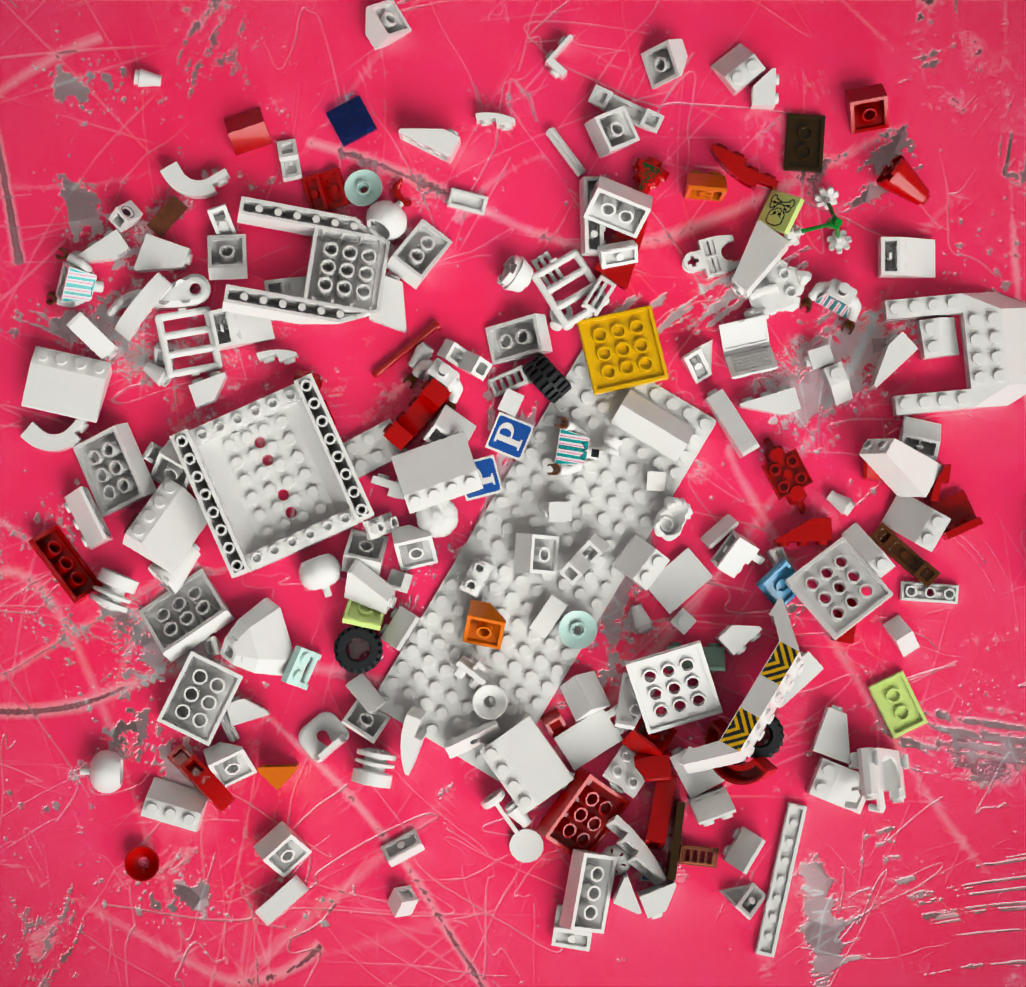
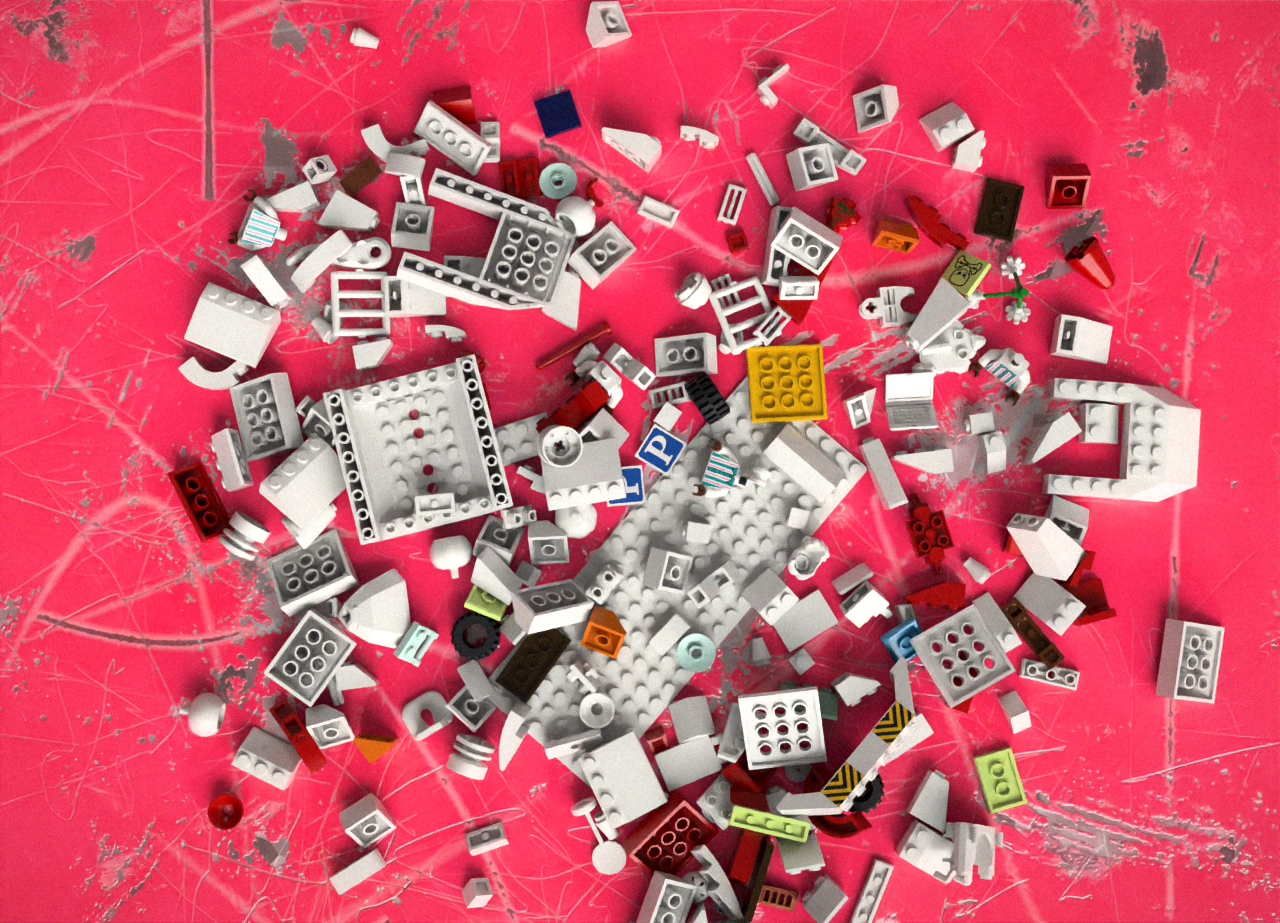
camera: 10 degrees right, 0 degrees up
none -> white slope [385,153,426,179]
none -> white tile [414,100,492,176]
none -> white panel [415,492,456,516]
none -> dark brown tile [495,628,572,704]
none -> white slope [511,578,594,635]
none -> white wheel [536,425,583,468]
none -> white tile [717,183,747,226]
none -> red tile [725,230,749,255]
none -> yellowish green fence [727,804,811,843]
none -> white piece [784,764,811,782]

